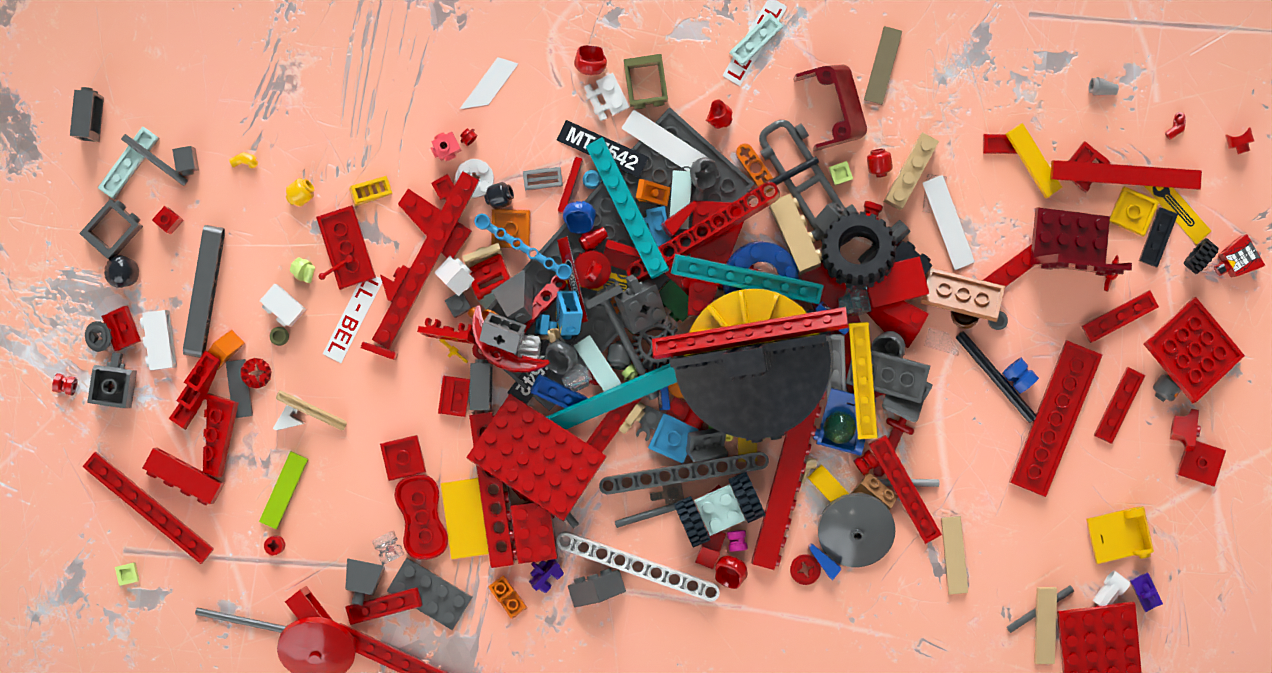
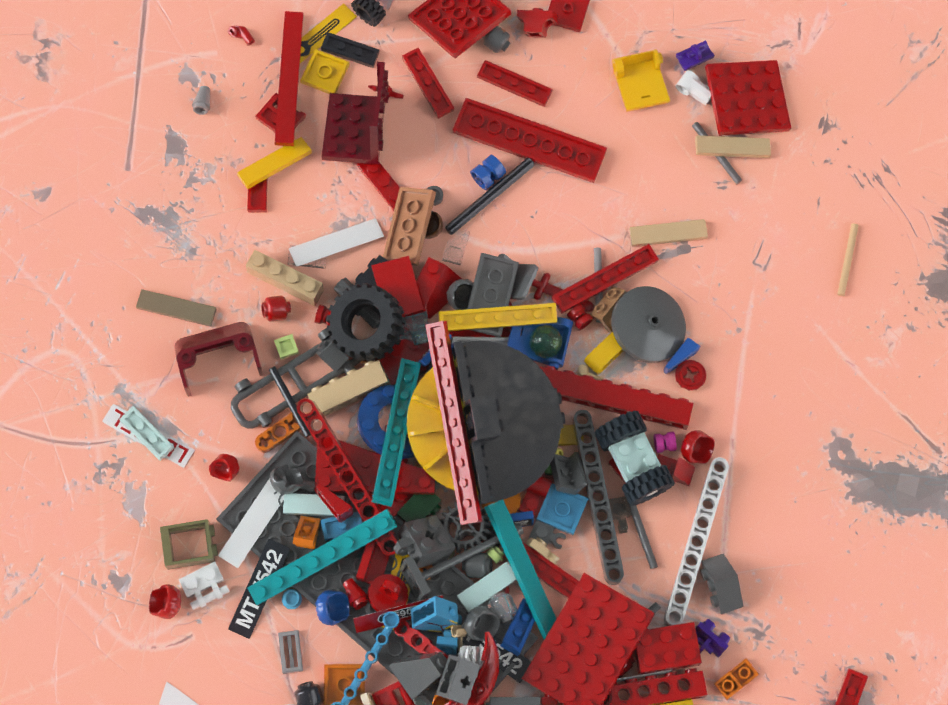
camera: 90 degrees left, 15 degrees down
red tile [558,157,583,214] -> none

